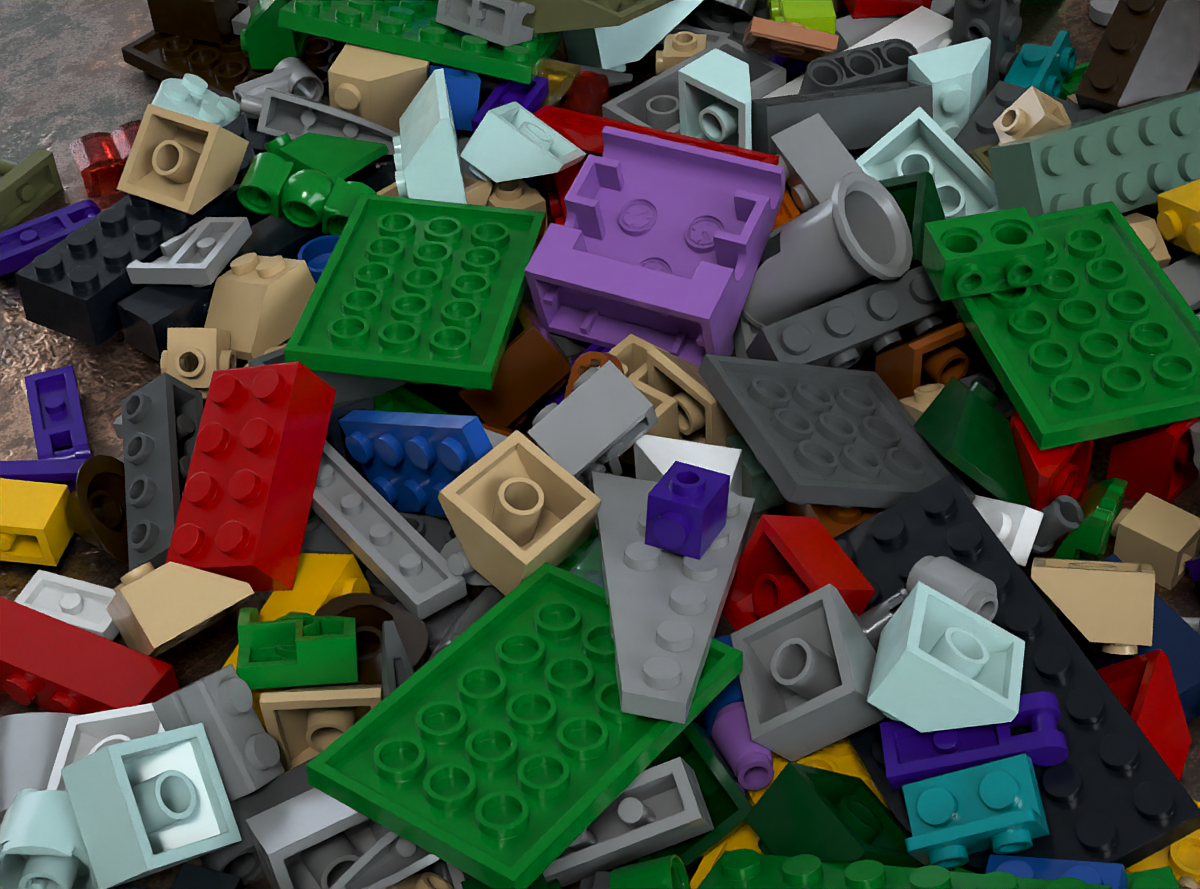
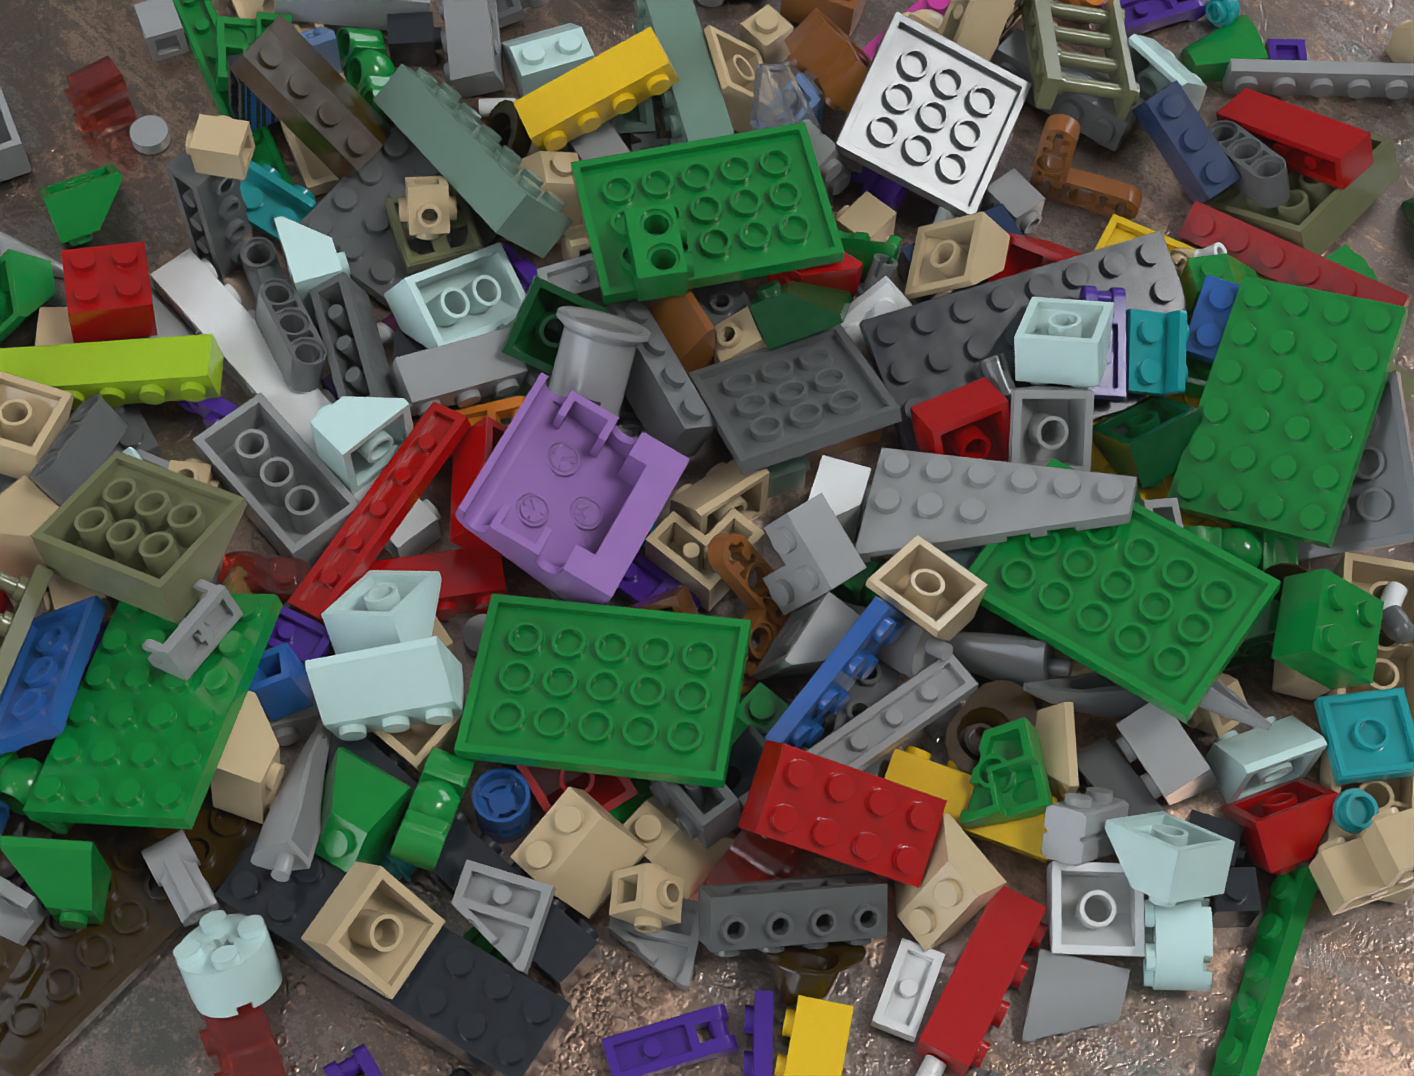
camera: 95 degrees left, 20 degrees up
dark purple brick [645,461,730,560] -> none
nougat plate [742,16,839,63] -> none
light grey brick [906,555,998,622] -> none

